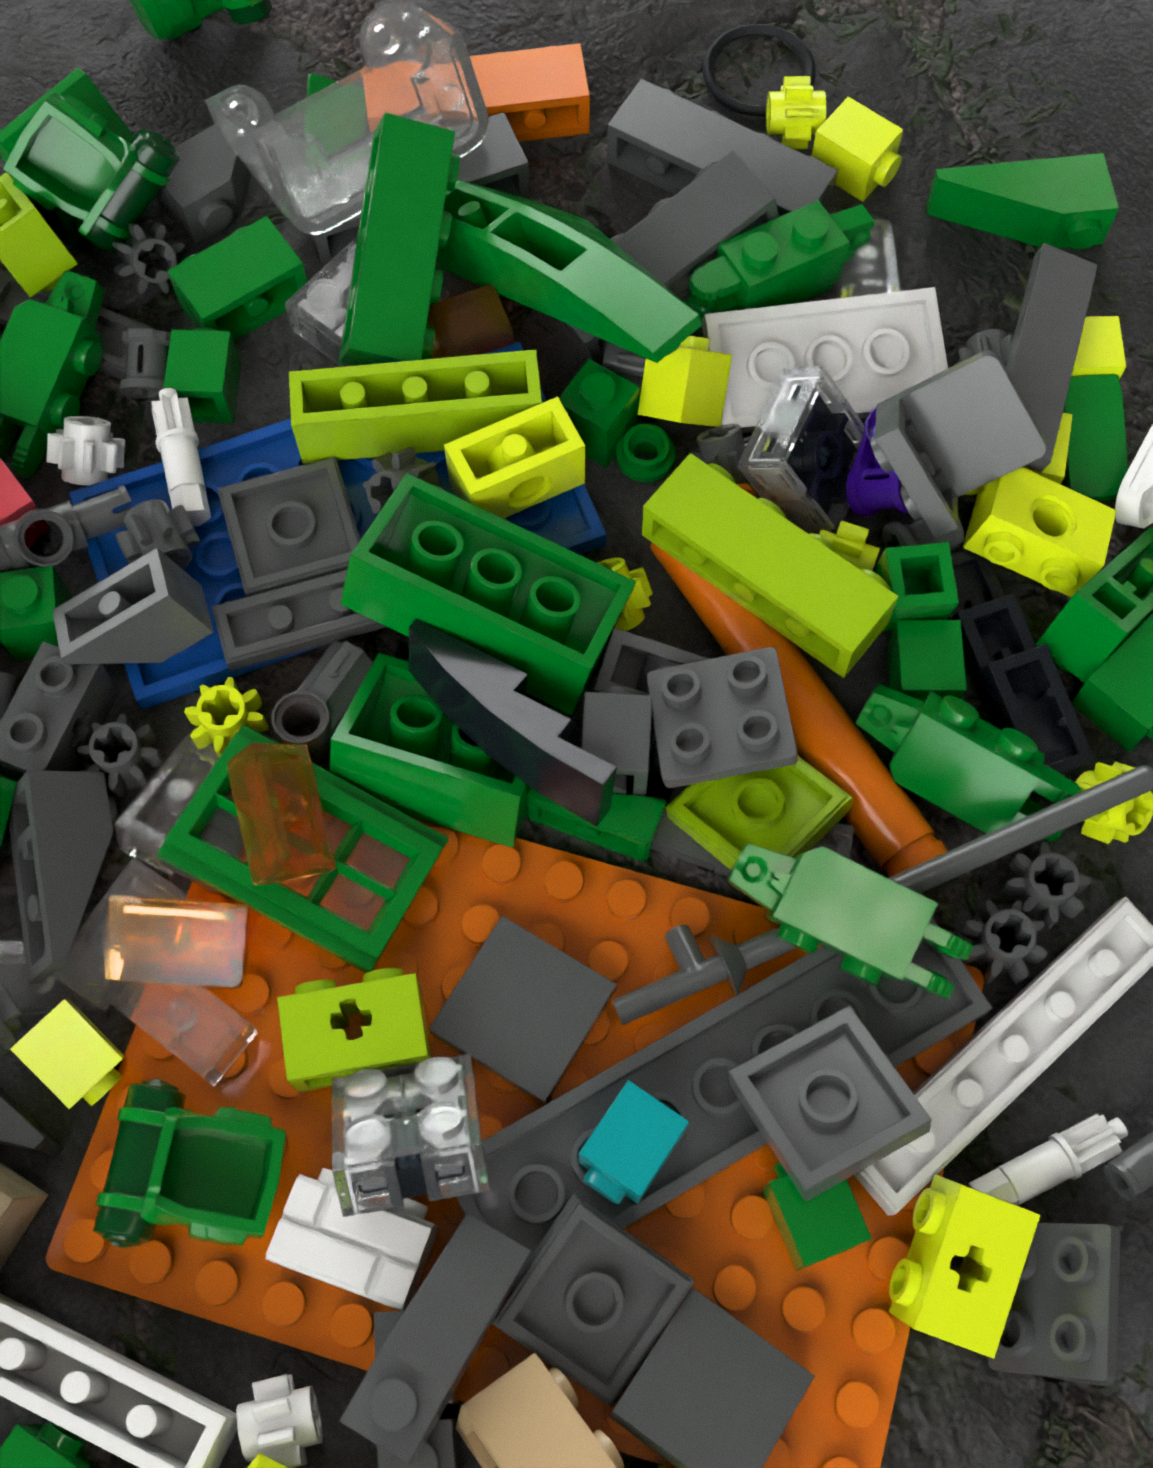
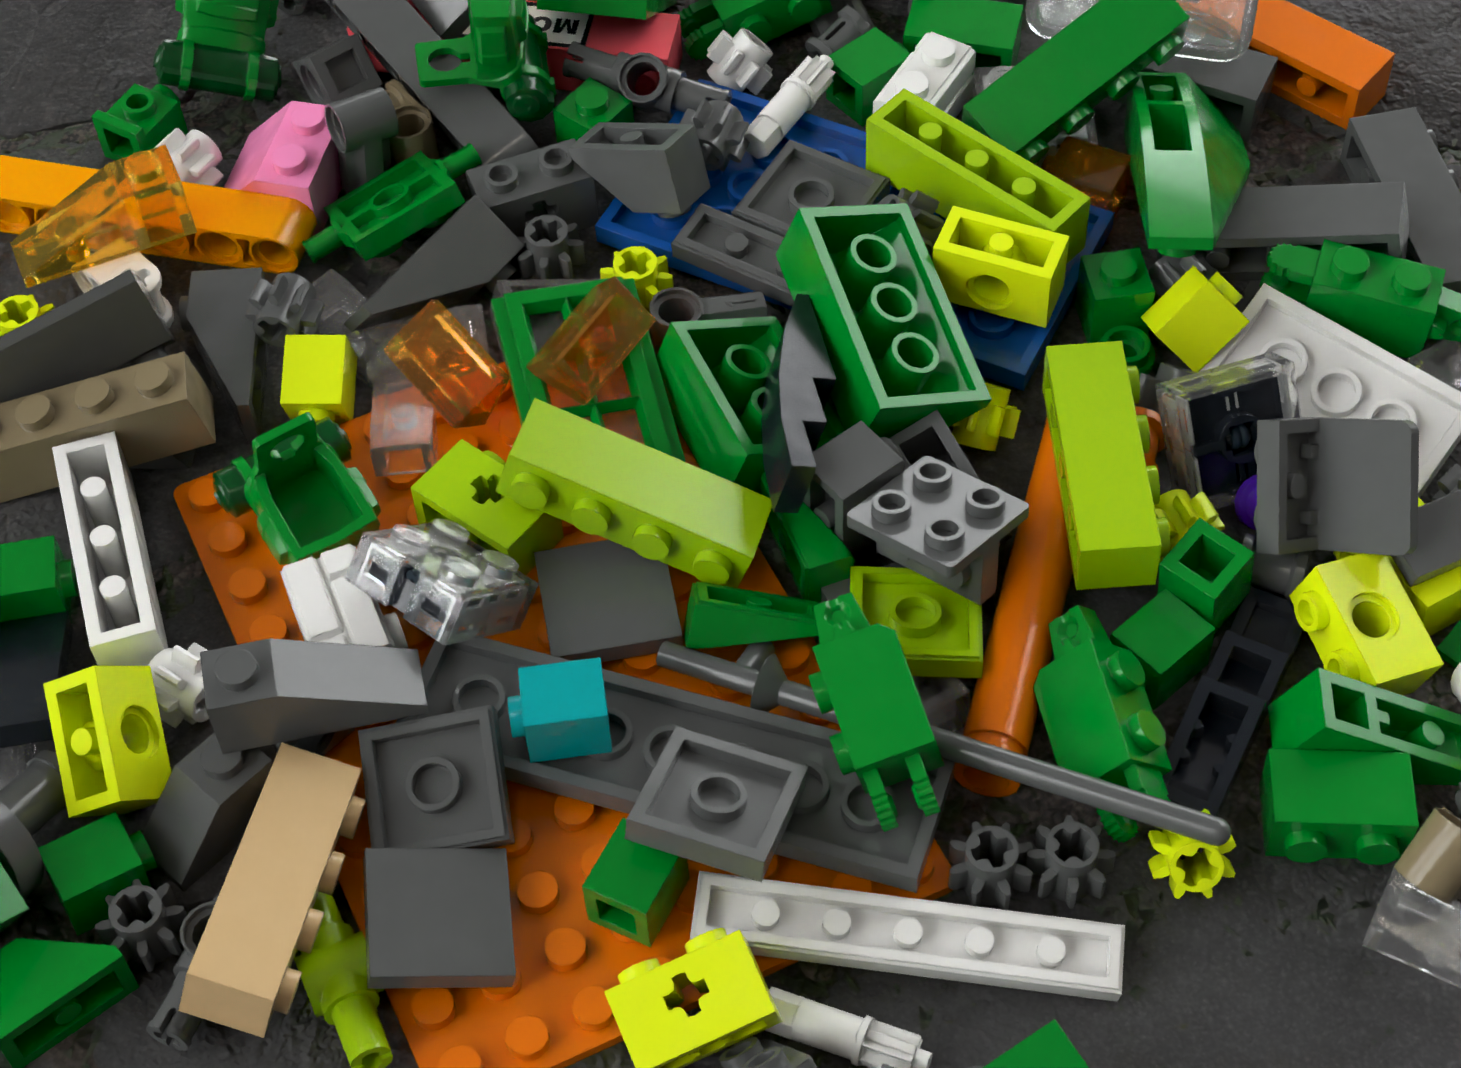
camera: 50 degrees right, 15 degrees down
none -> lime brick [495,398,772,588]
none -> green slope [683,581,819,649]
none -> white brick [873,32,976,118]

